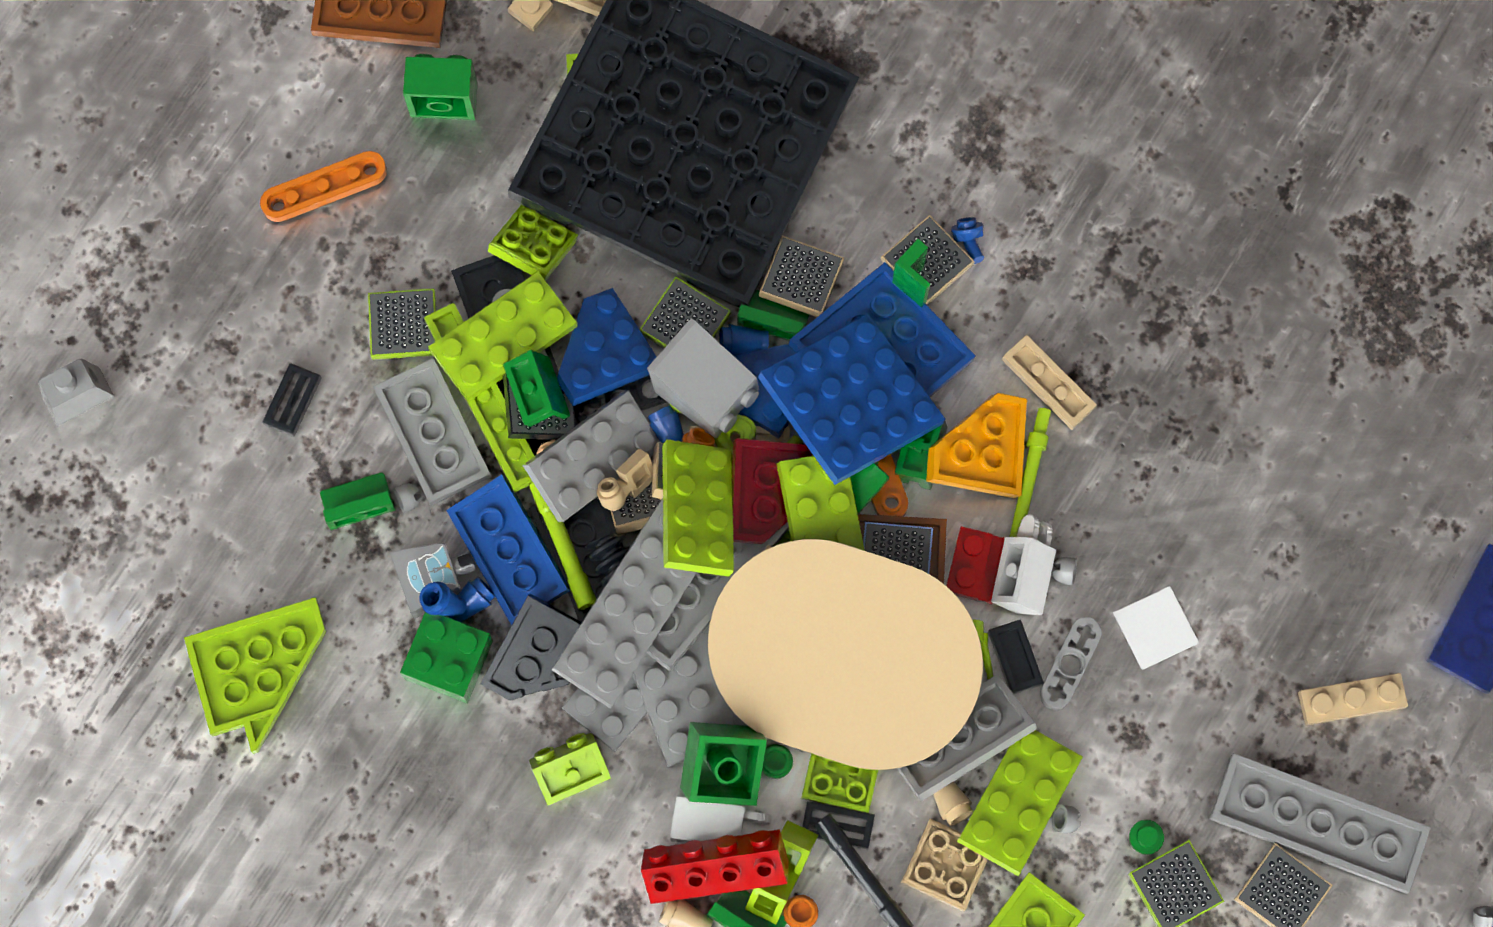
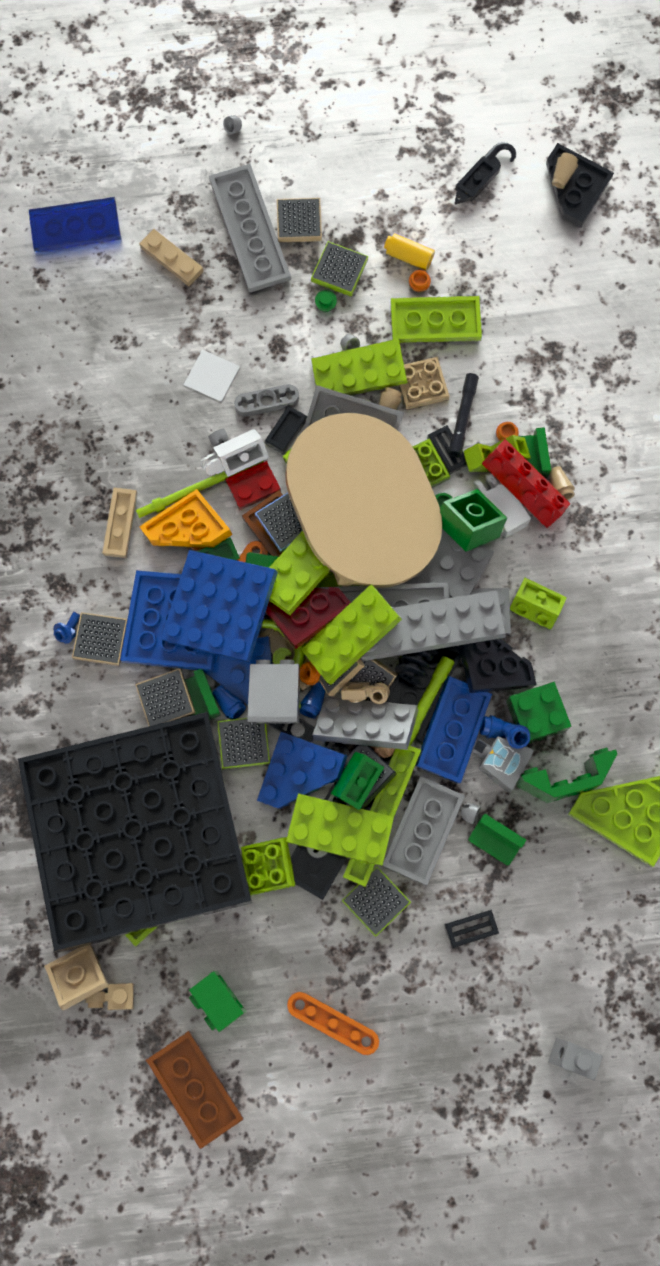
camera: 130 degrees left, 0 degrees up
green panel [892,239,930,307] -> none
none -> green slope [516,747,618,803]

